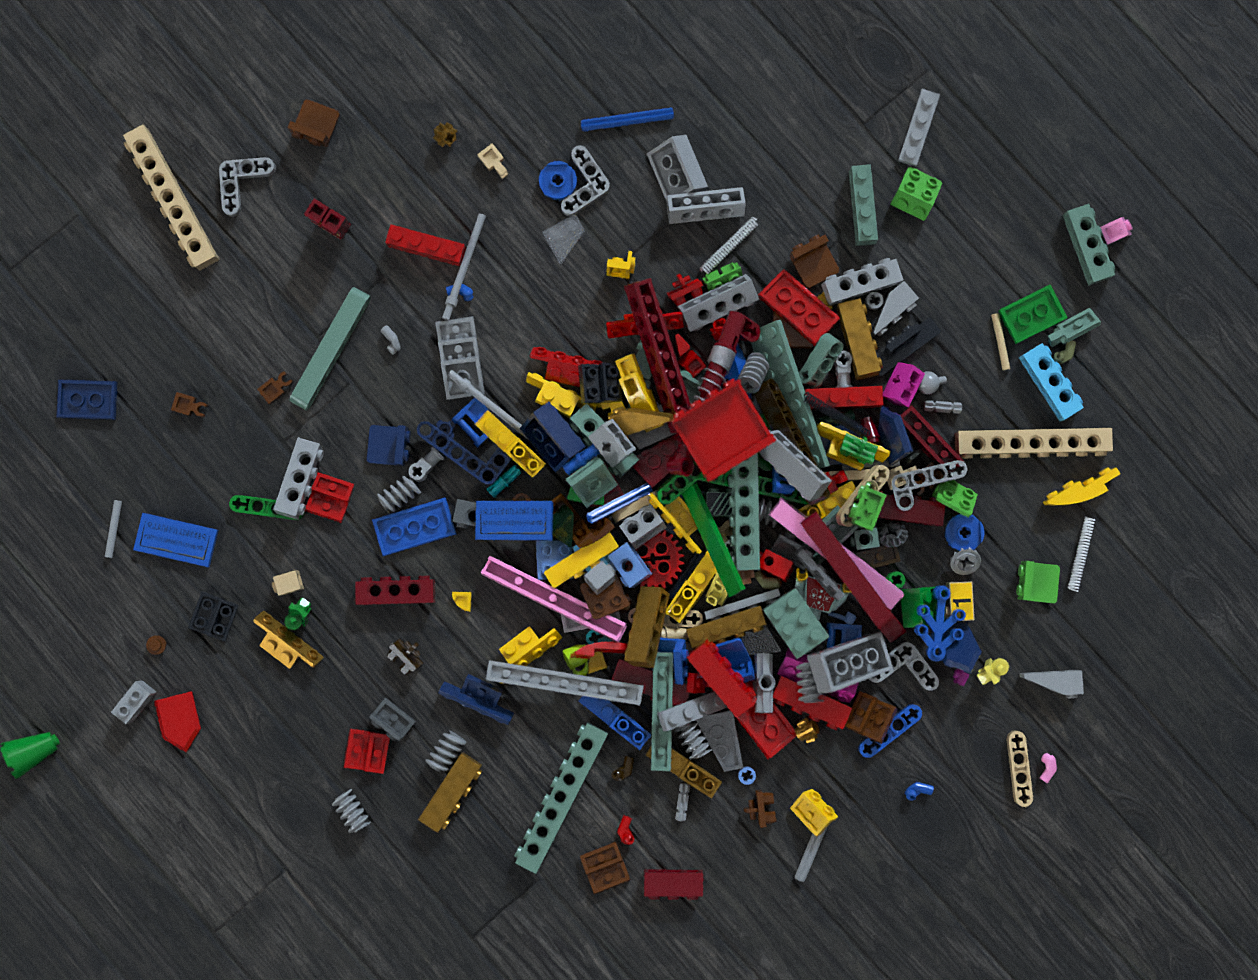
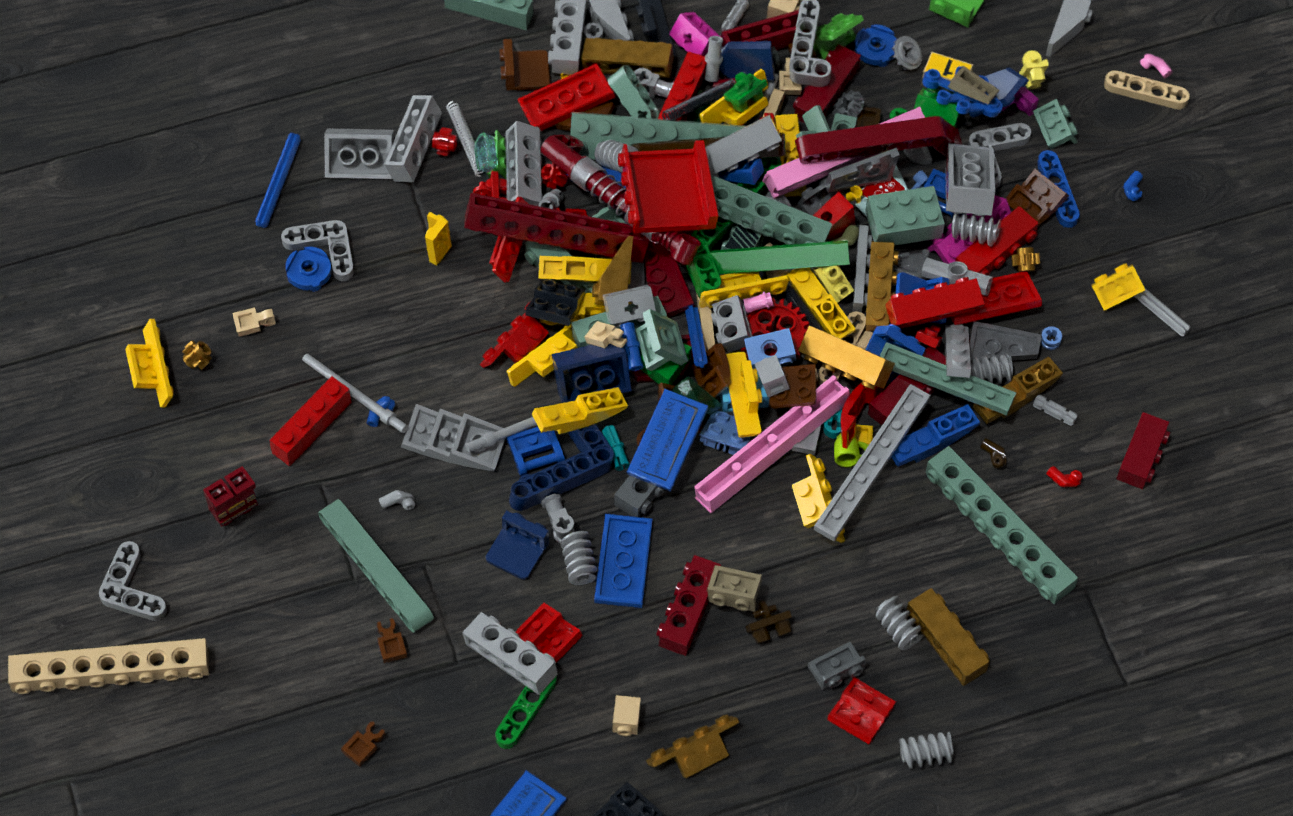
camera: 65 degrees left, 25 degrees down
green hips [285,597,311,630] -> none
reddish brown bracket [288,99,340,147] -> none
dark blue bracket [438,674,514,725] -> none
yellow tile [452,592,472,612] -> none
clear wing [542,214,585,265] -> none
reddish brown slope [580,842,631,894] -> none
reddish brown hips [743,790,776,828] -> none
tan beam [836,465,890,527] -> none
bright green bracket [848,482,886,532] -> none
light grey piece [918,371,947,394] -> none
none -> yellow bracket [125,319,173,408]
none -> red gear [432,127,457,156]
none -> clear light blue plate [474,132,498,173]
none -> light grey pin [538,189,563,209]
none -> tan plate [584,321,627,348]
none -> light grey pin [705,36,723,82]
none -> dark tan bracket [707,565,762,611]
none -> bright pink pin [743,291,773,313]
none -> dark tan slope [948,66,1000,104]
none -> sand green bracket [1033,99,1078,150]

